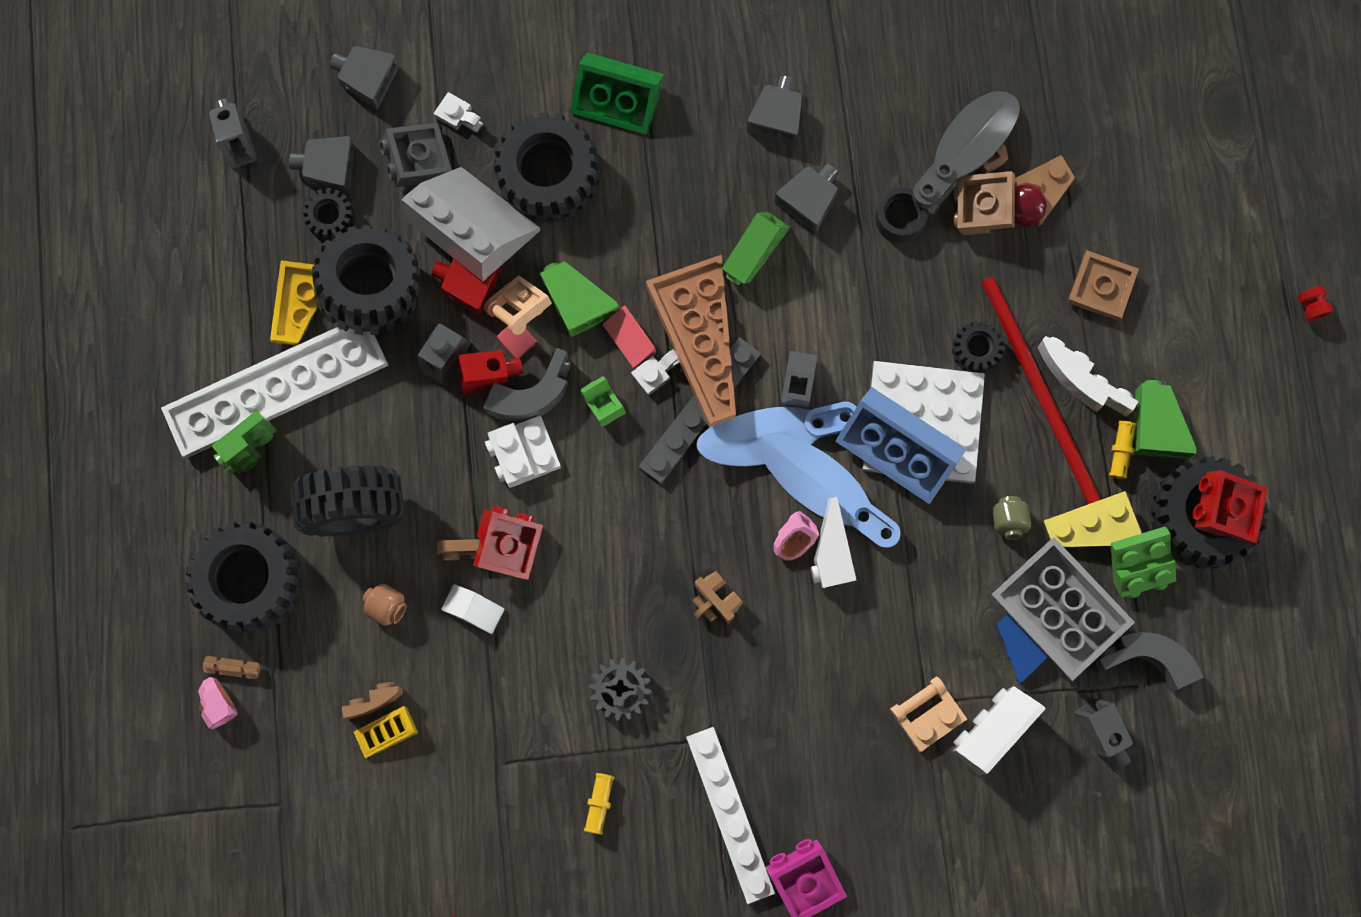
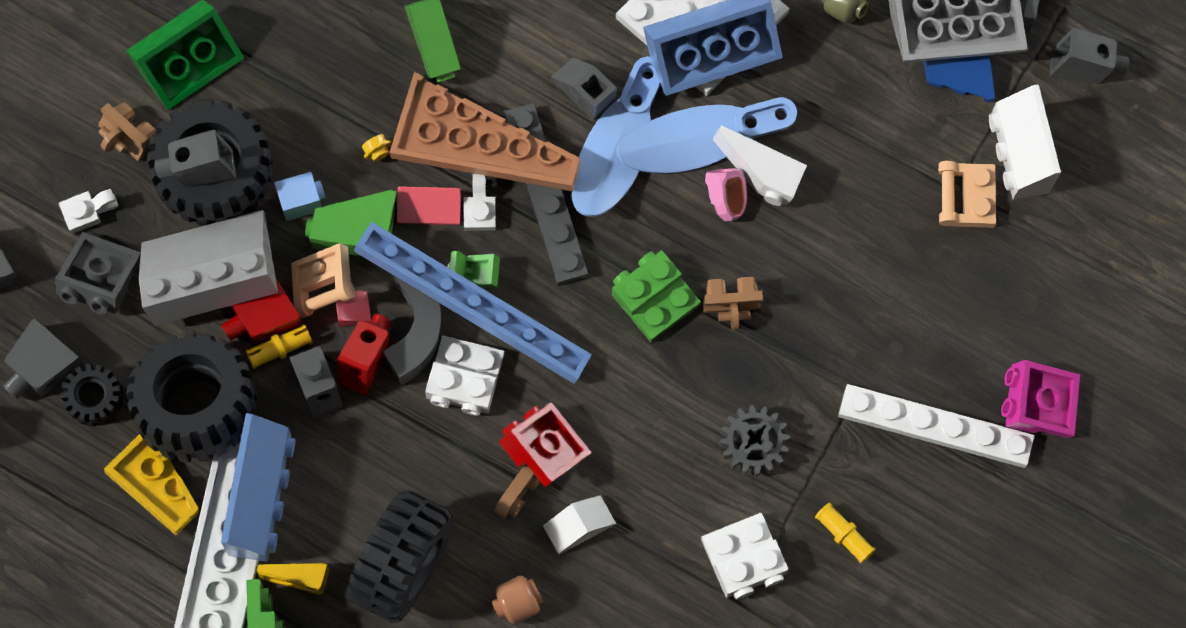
camera: 60 degrees left, 5 degrees down
none -> medium nougat hips [98,102,156,161]
none -> dark grey torso [154,130,237,187]
none -> medium blue slope [221,413,295,562]
none -> yellow pin [245,324,312,369]
none -> yellow slope [257,563,330,595]
none -> light blue brick [274,172,325,221]
none -> medium blue plate [354,222,592,384]
none -> yellow plate [362,134,391,162]
none -> bright green plate [611,250,701,343]
none -> white plate [701,513,789,600]

